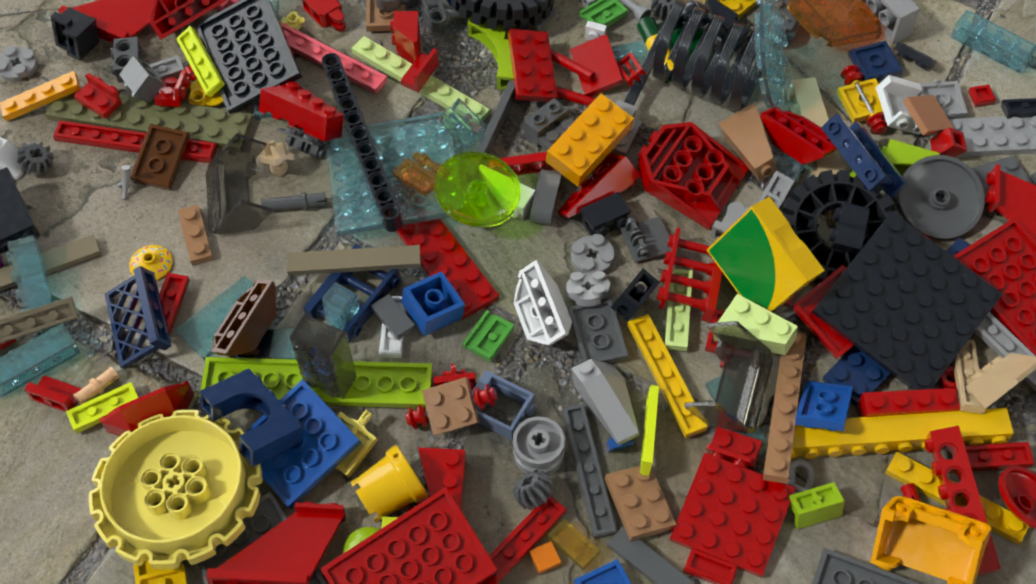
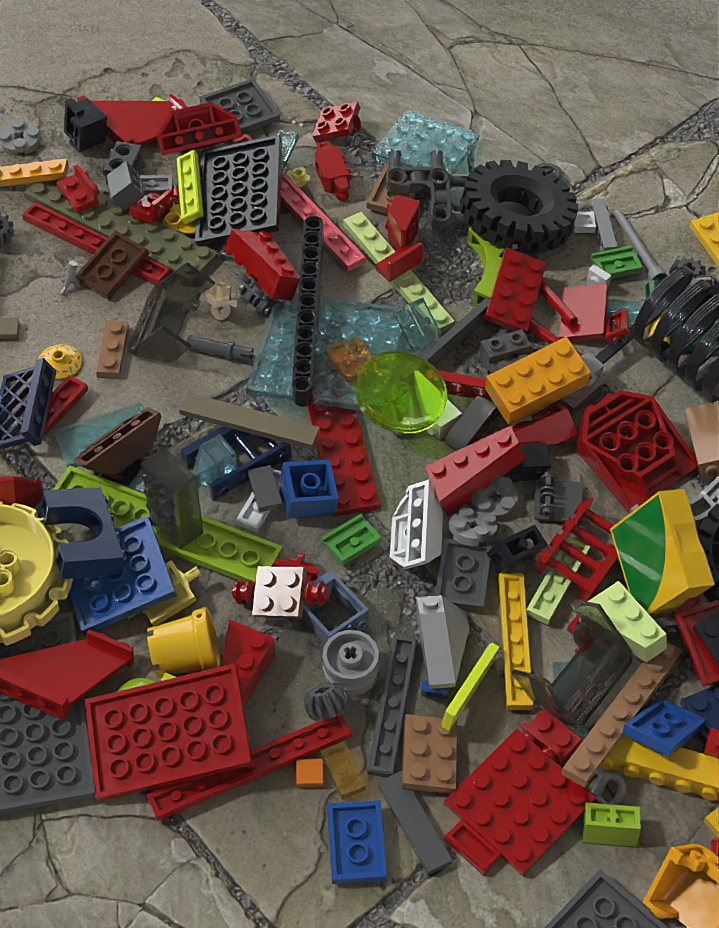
camera: 20 degrees right, 5 degrees down
none -> wedge [424,426,526,516]

